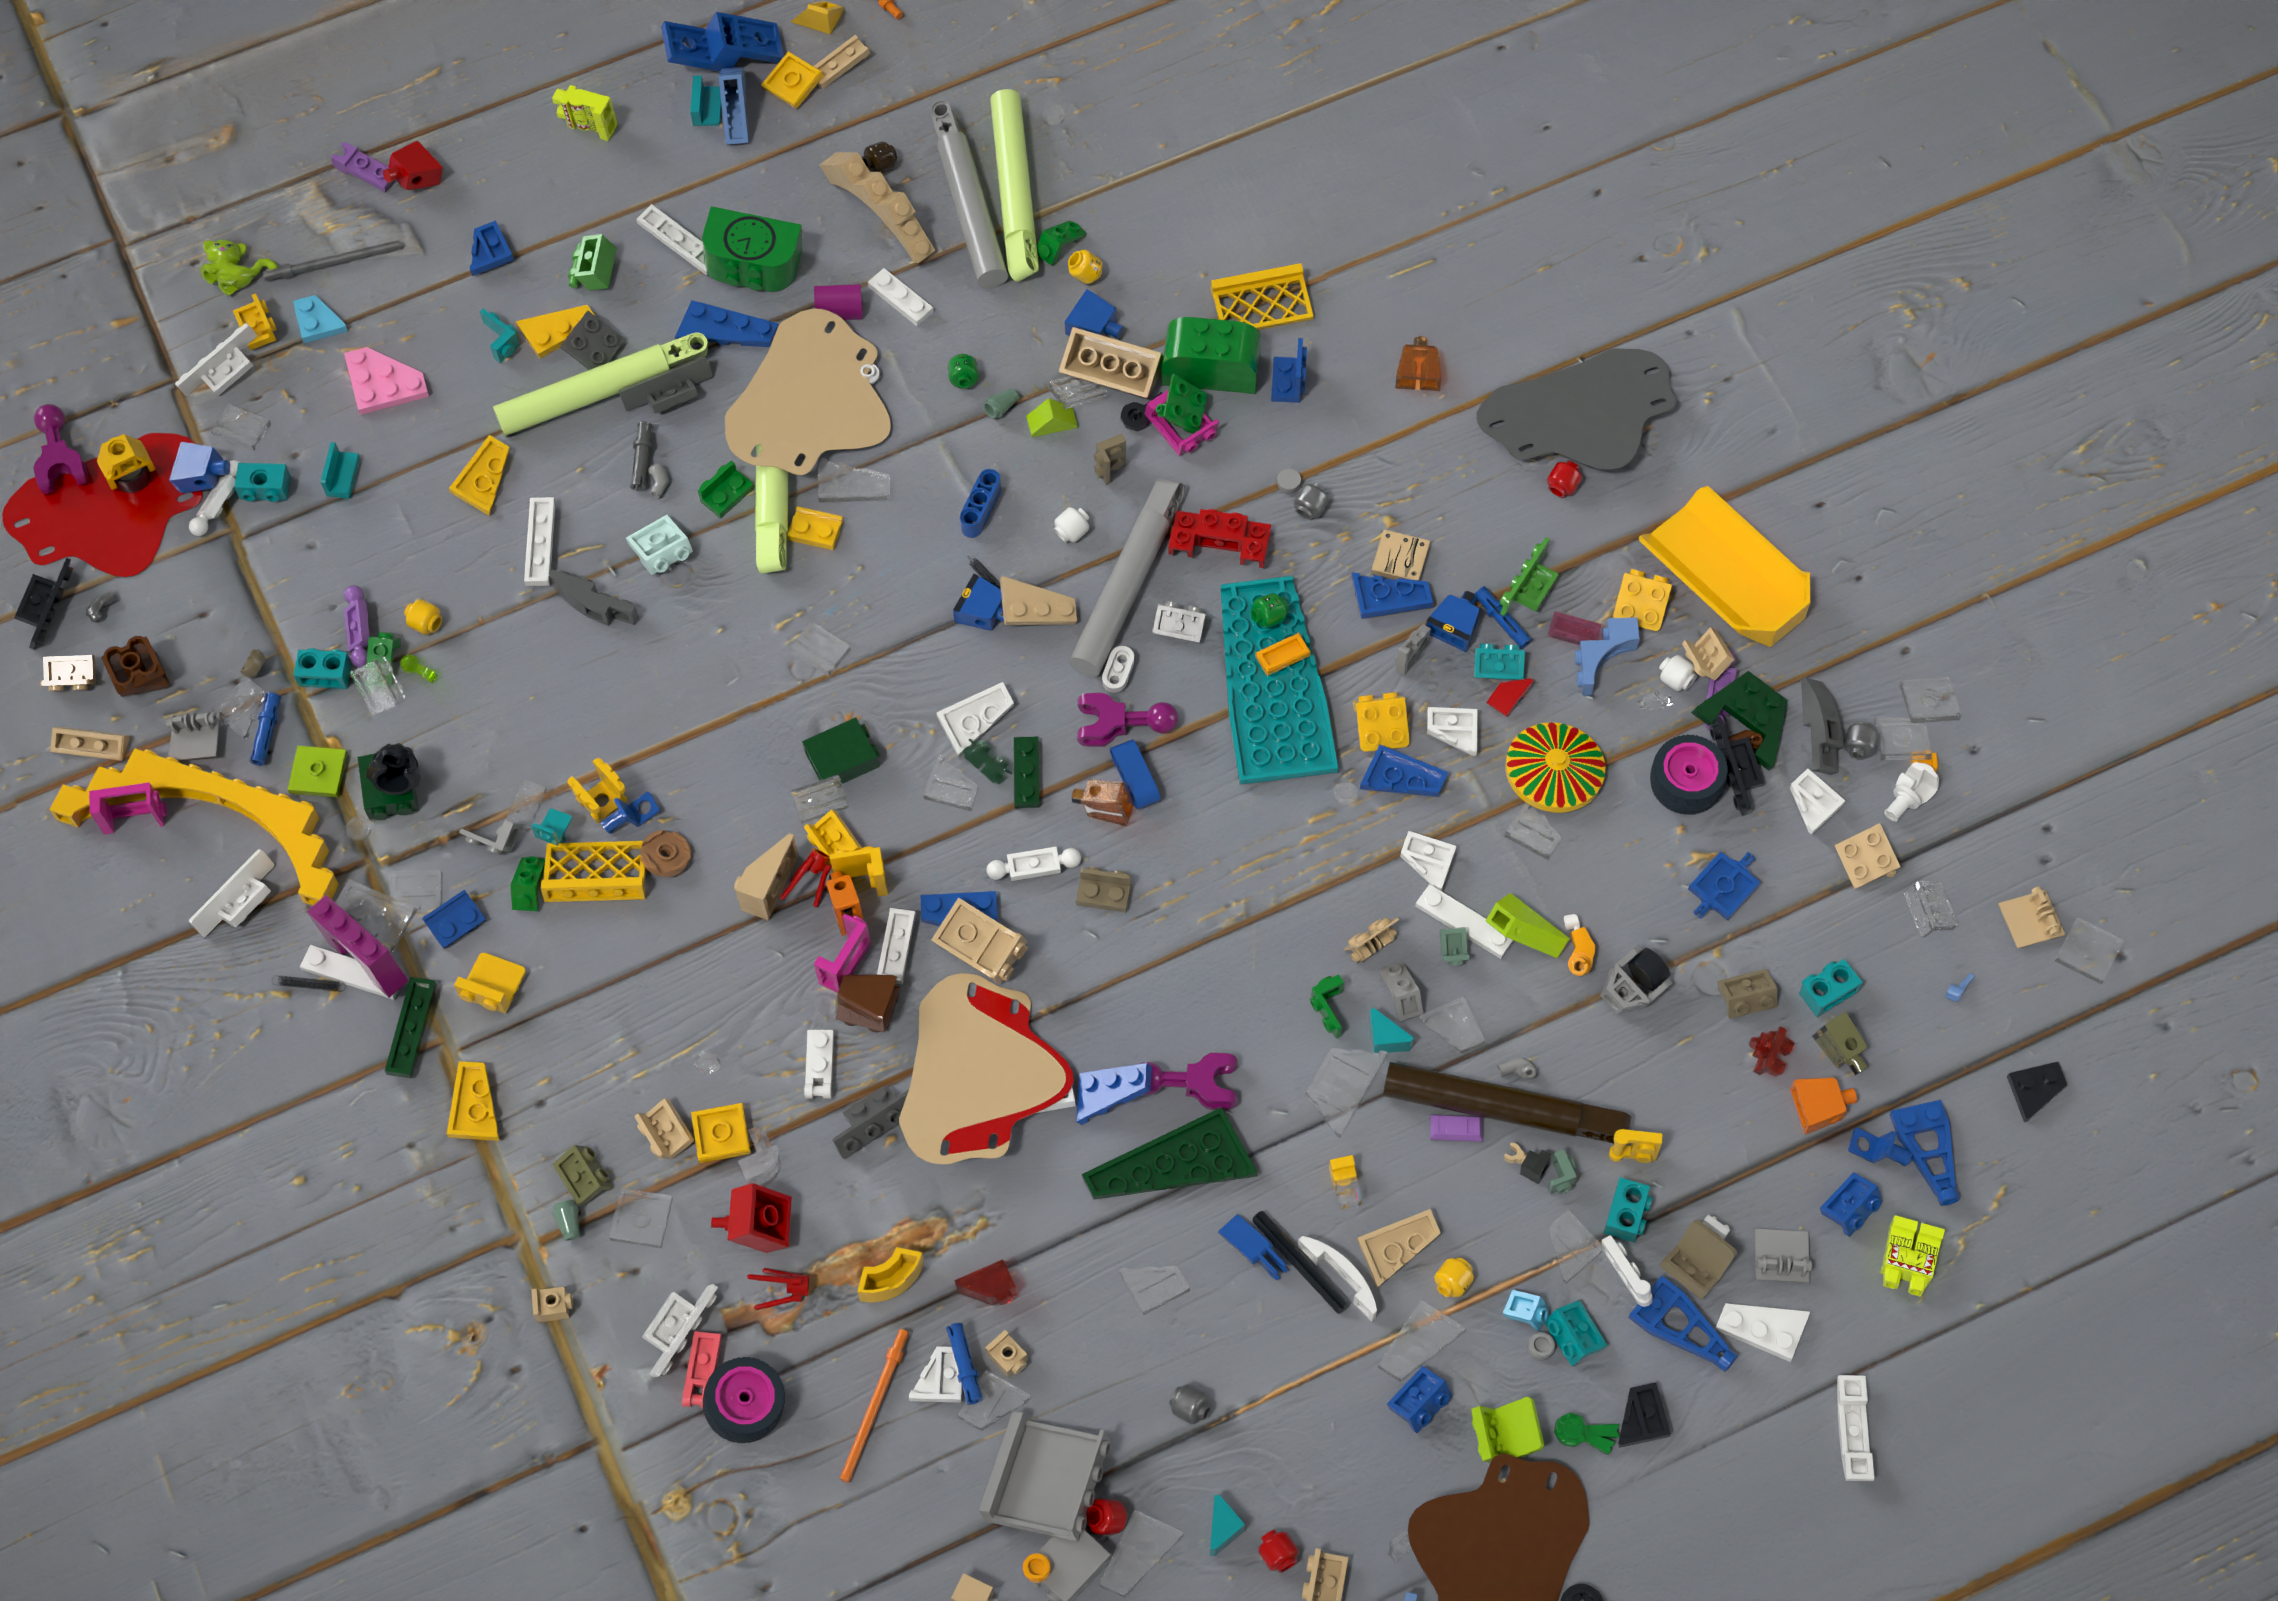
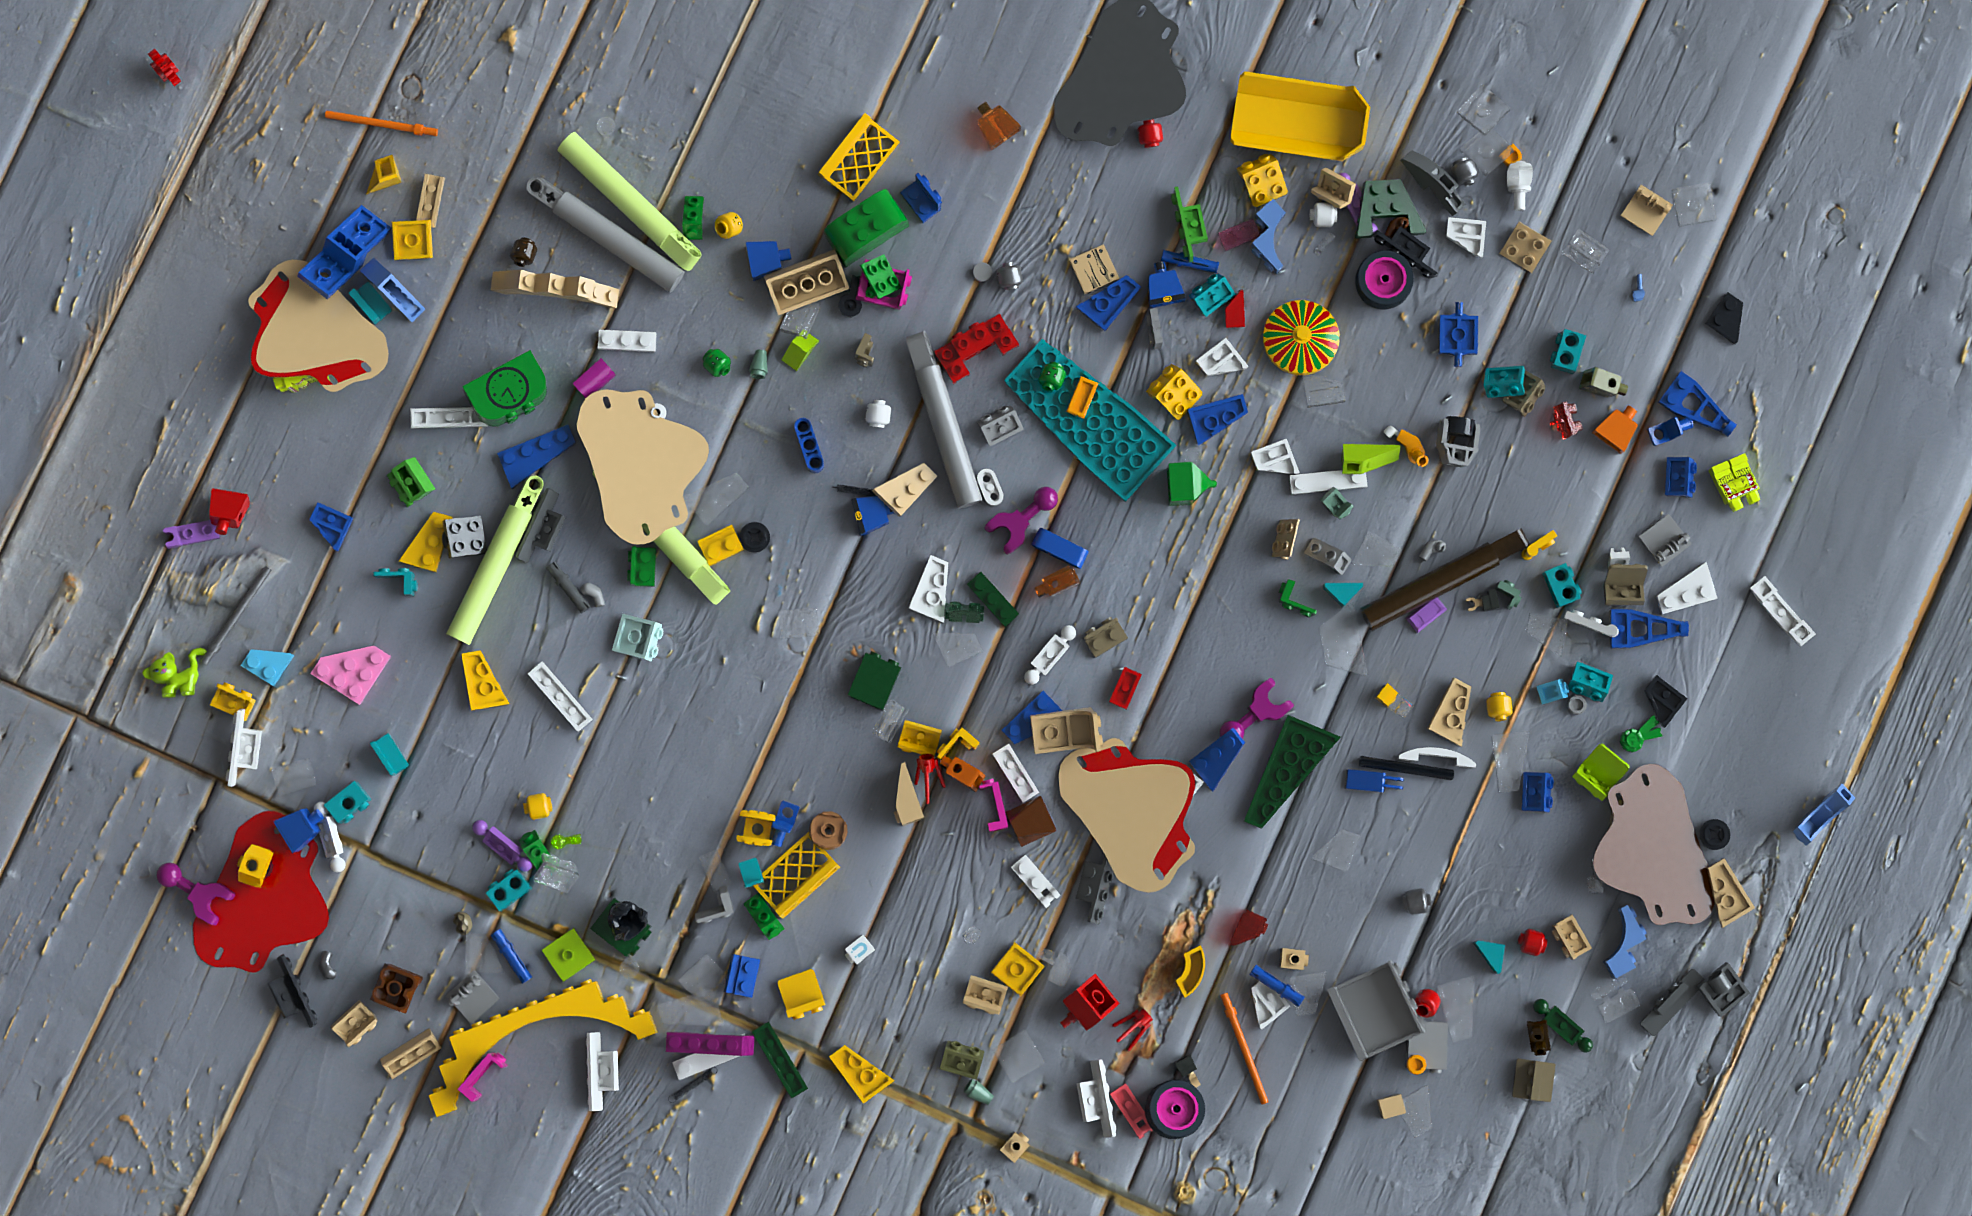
camera: 45 degrees left, 20 degrees up
dark grey slope [549,569,638,626] -> none
none -> tan piece [248,260,389,392]
none -> black gear [739,522,770,553]
none -> white brick [845,935,875,964]
none -> red plate [1109,667,1142,710]
none -> green piece [1167,462,1217,506]
none -> pearl dark grey piece [1174,1054,1201,1087]
none -> teal bracket [1483,365,1525,398]

